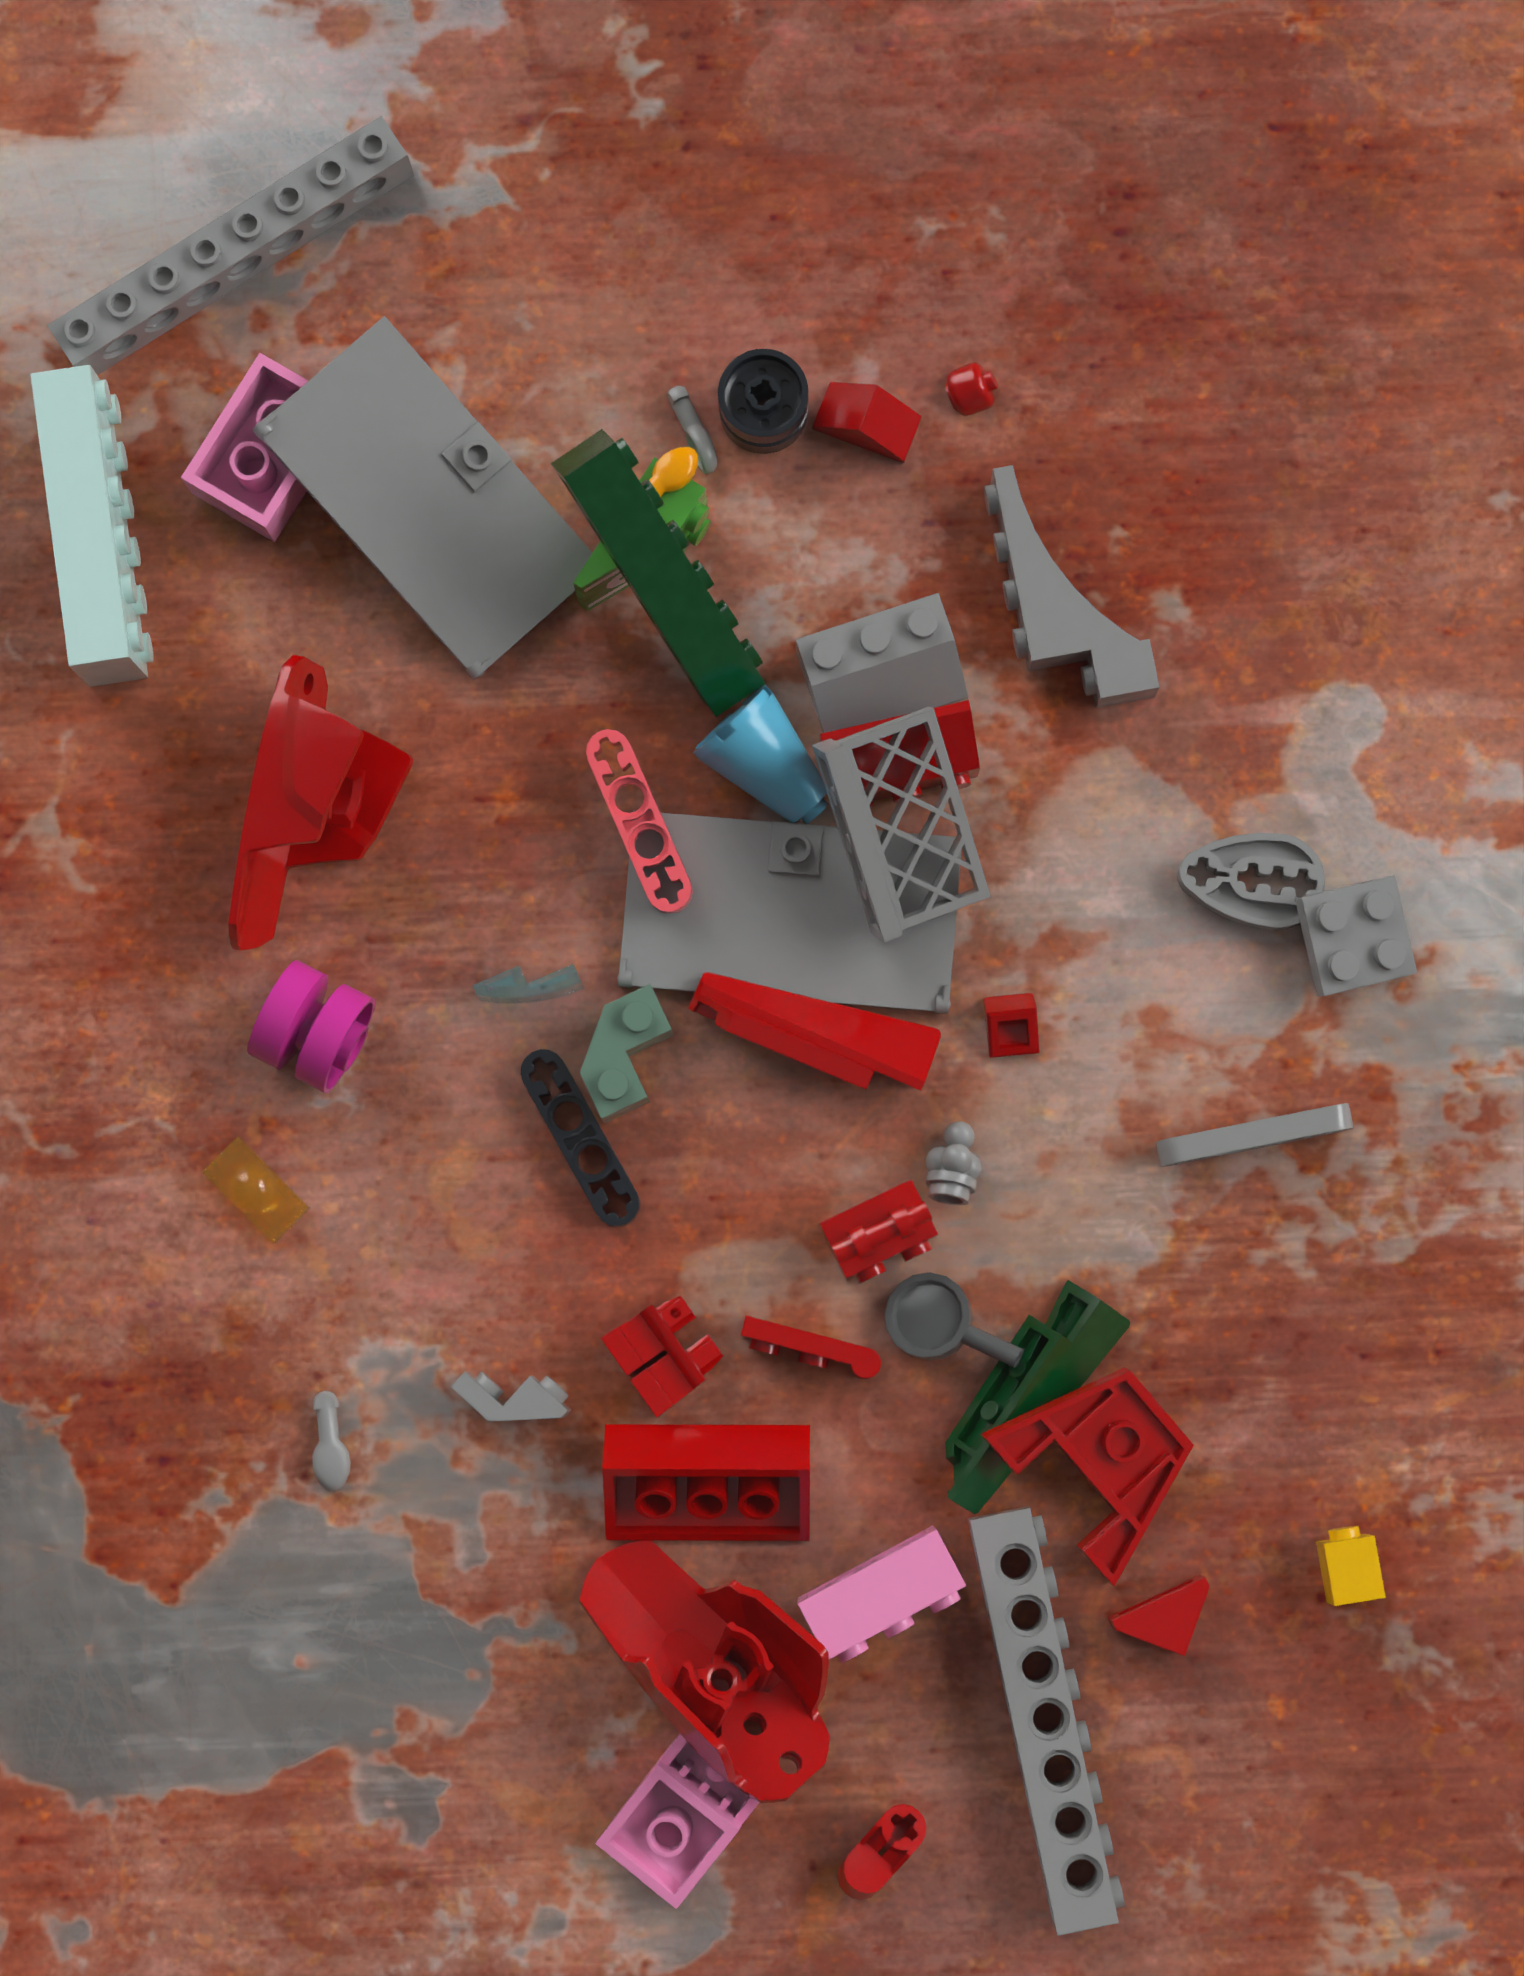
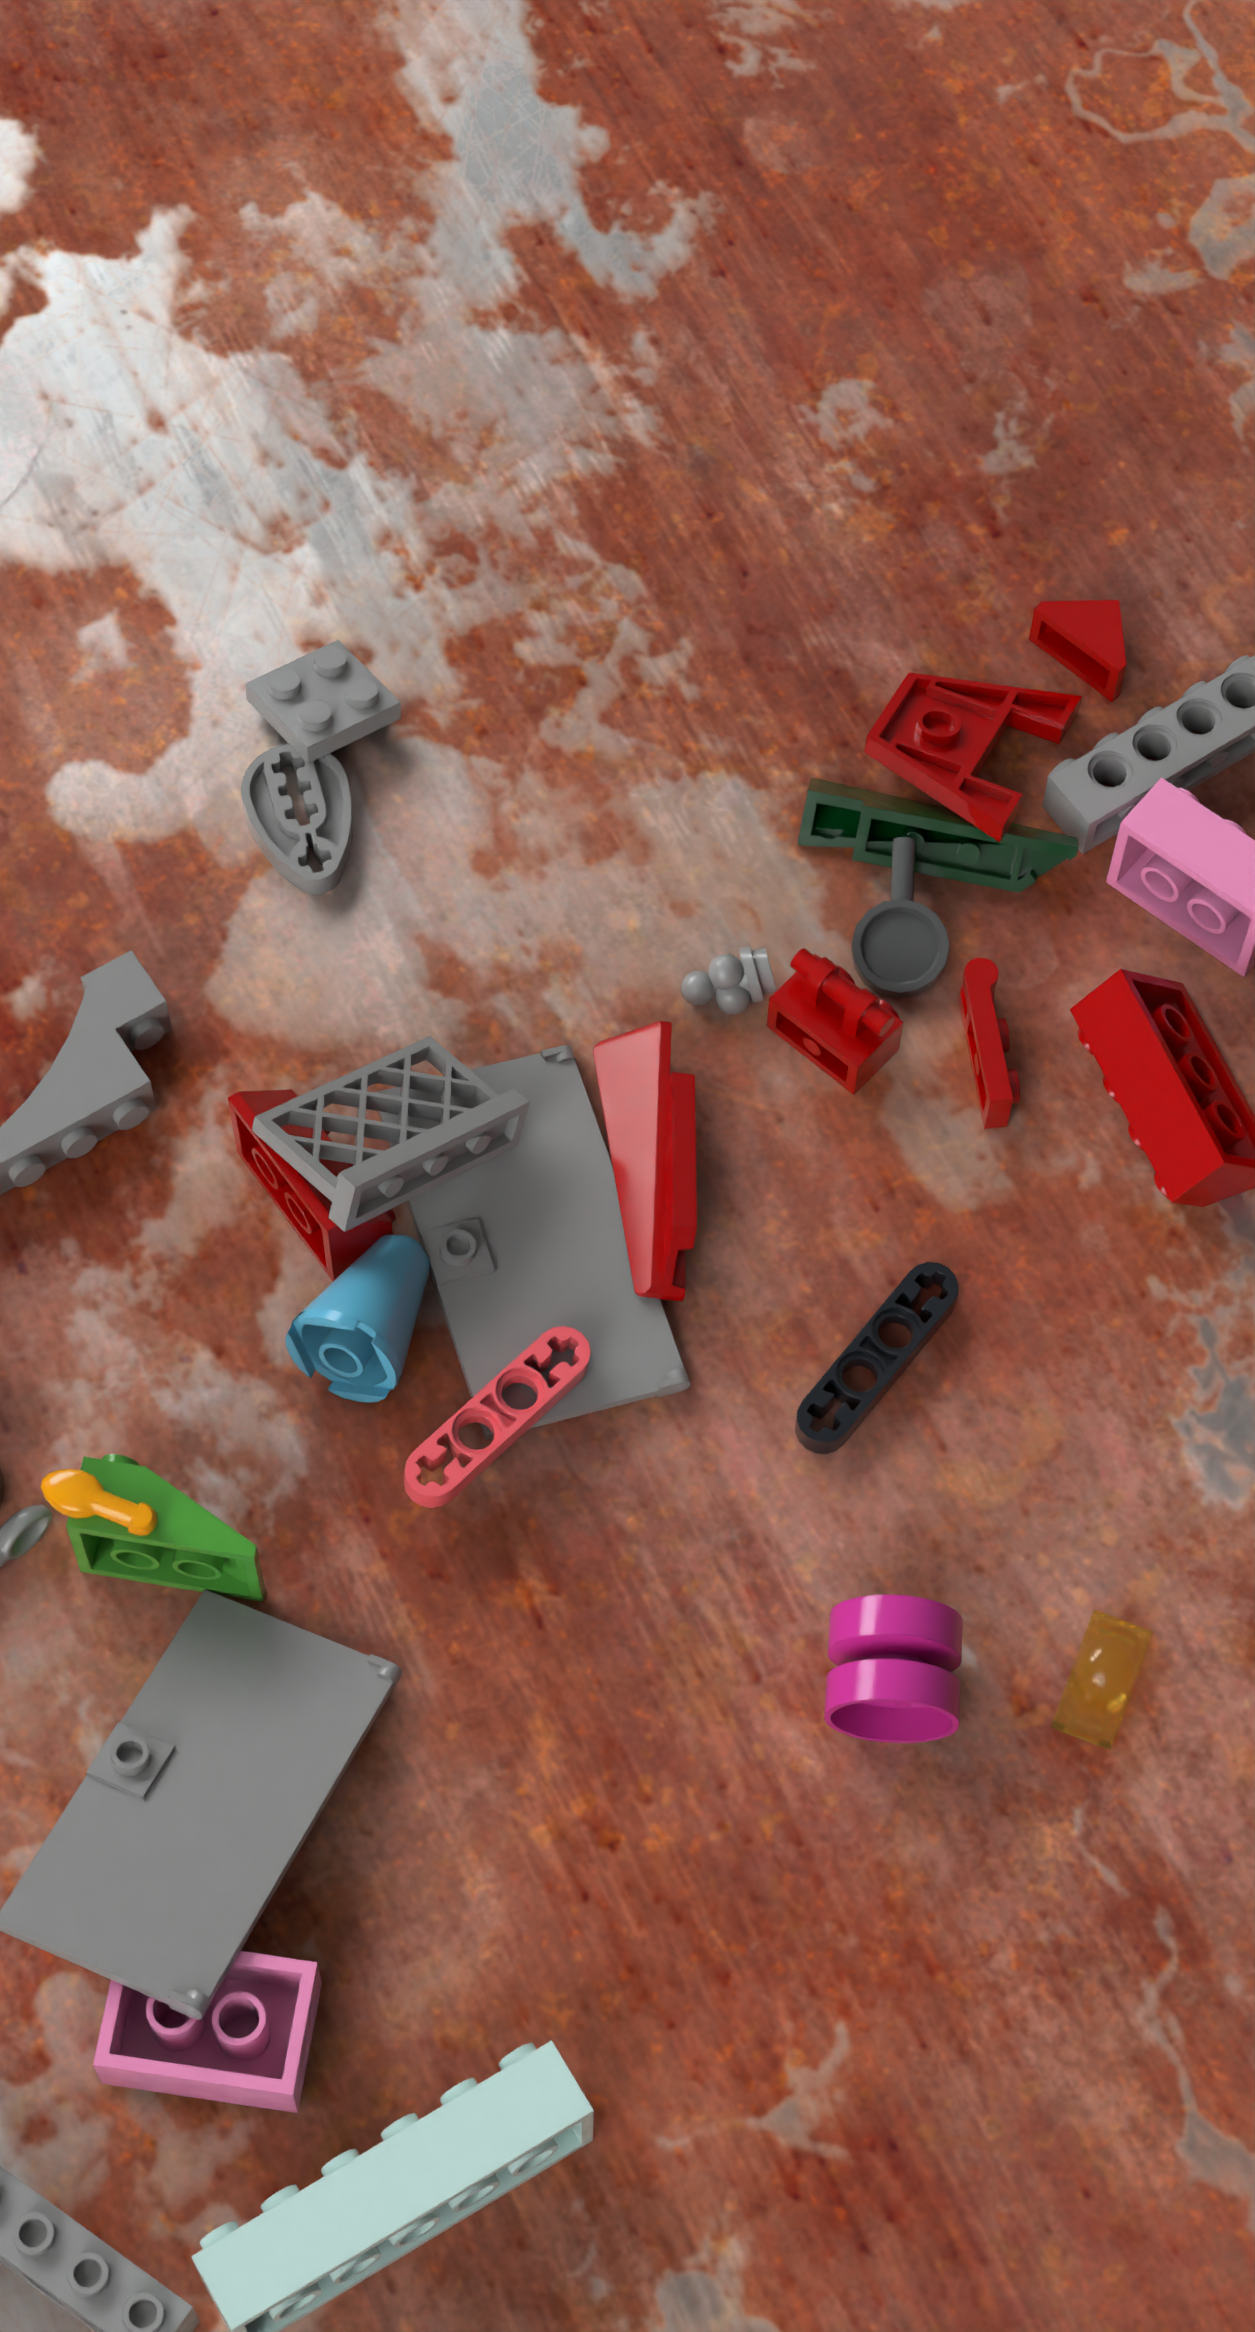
camera: 120 degrees left, 20 degrees down
red piece [228,655,413,950] -> none
light grey slope [451,1371,571,1422] -> none
clear light blue slope [472,964,584,1004] -> none
dark green brick [551,429,766,717] -> none
sand green brick [580,984,674,1123] -> none
red hips [601,1295,724,1418] -> none
light grey slope [796,593,968,733] -> none
red slope [983,993,1040,1058] -> none
light grey beam [1156,1103,1354,1167] -> none
yellow brick [1316,1526,1386,1606] -> none

